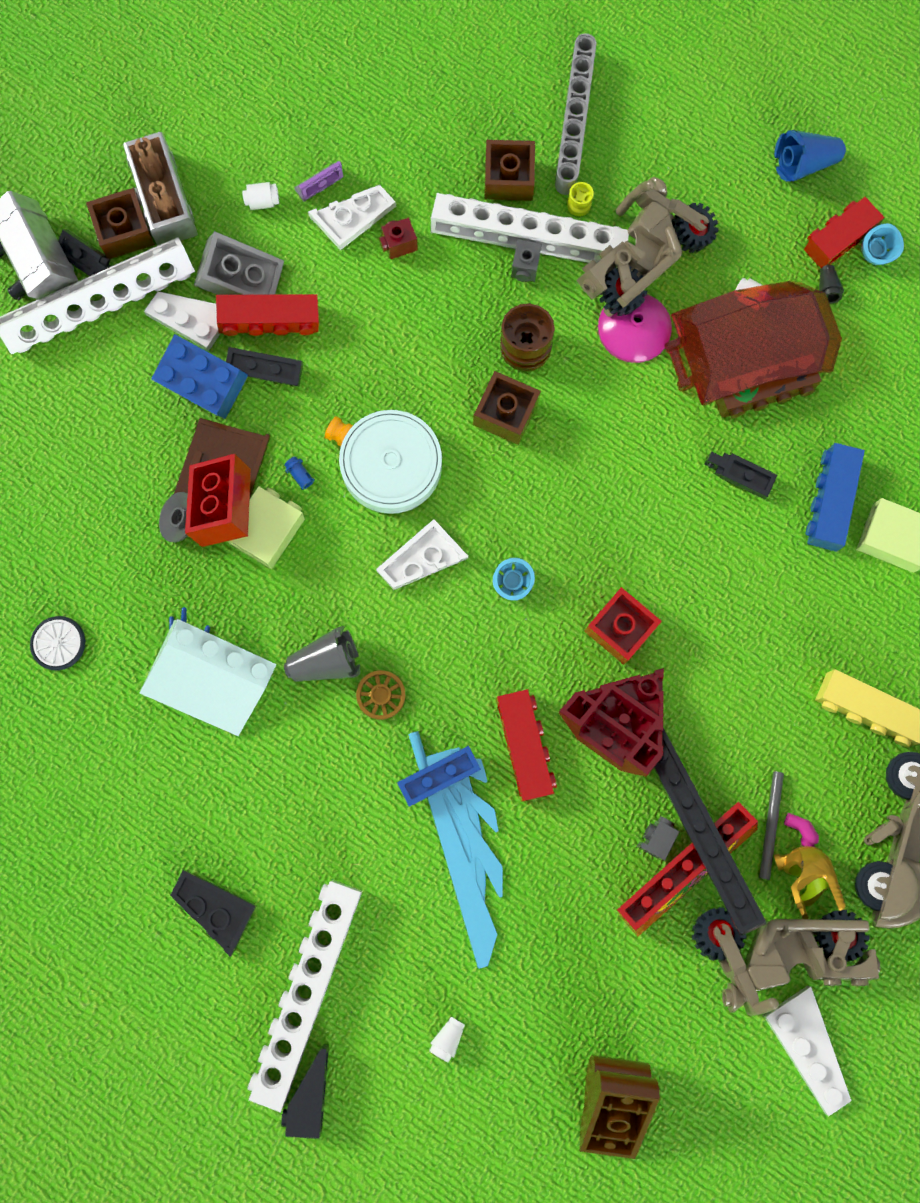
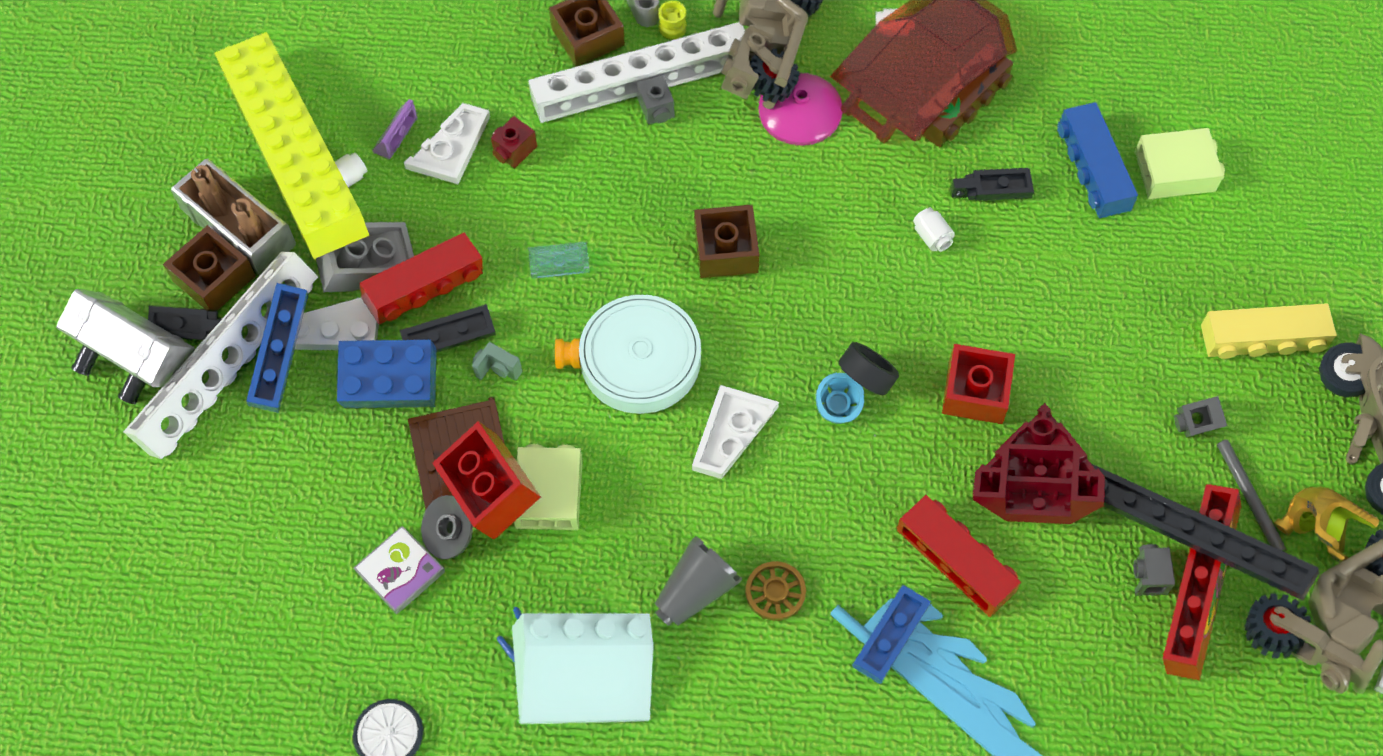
camera: 25 degrees left, 15 degrees down
blue pin [284,456,315,490] -> none
reddish brown wheel [500,303,555,371] -> none
dark pink arm [784,813,819,847] -> none
none -> neon yellow brick [215,32,369,259]
none -> blue brick [246,283,308,413]
none -> tile [354,526,445,615]
none -> sand green bracket [472,342,523,381]
none -> clear light blue plate [528,242,590,279]
none -> black tyre [839,342,899,395]
none -> white brick [913,208,955,252]
none -> dark grey brick [1174,396,1227,437]

